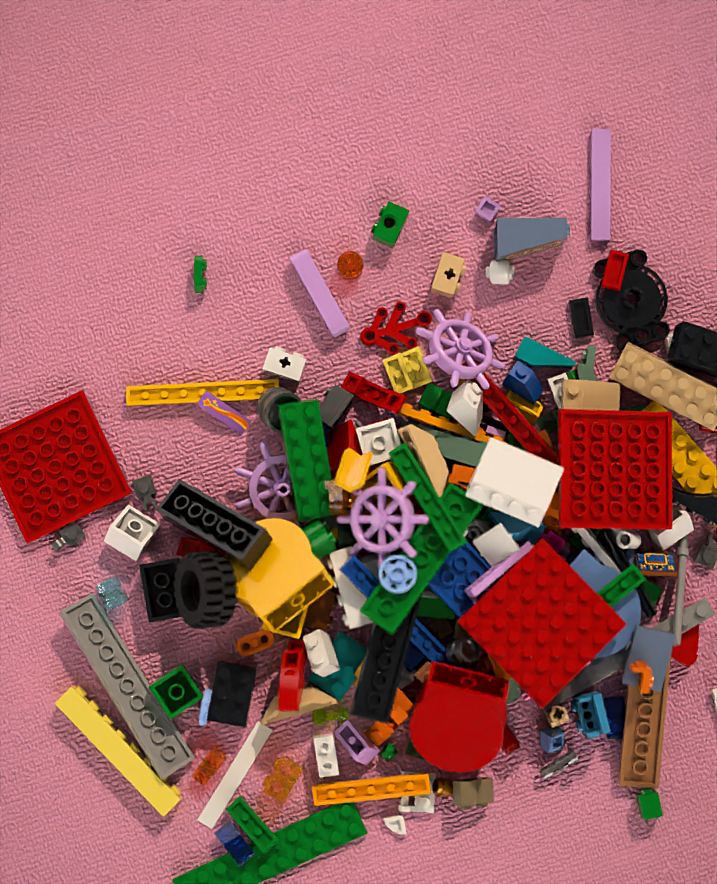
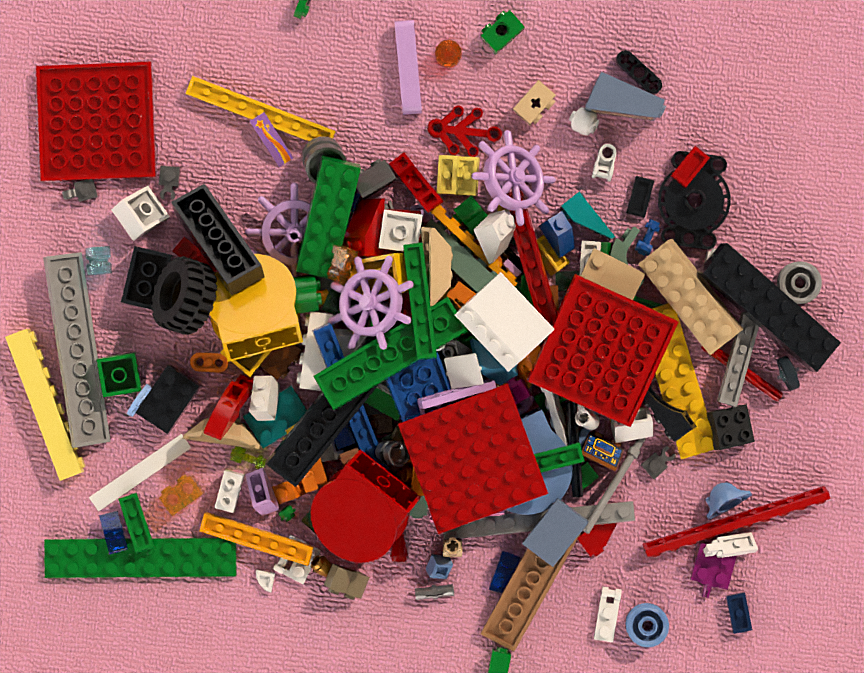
camera: 25 degrees right, 5 degrees up
clear orange leg [192,746,228,786] -> none
white brick [263,346,307,383] -> none
yellow panel [334,448,373,492] -> none
light blue wheel [379,555,417,593] -> none
lavender plate [474,196,501,223] -> none
dark azure piece [571,691,611,739] -> none
lavender tile [590,129,611,242] -> none
orange bracket [629,661,654,693] -> none
none -> white piece [592,144,616,182]
none -> black beam [616,50,662,94]
none -> blue bar [634,219,660,256]

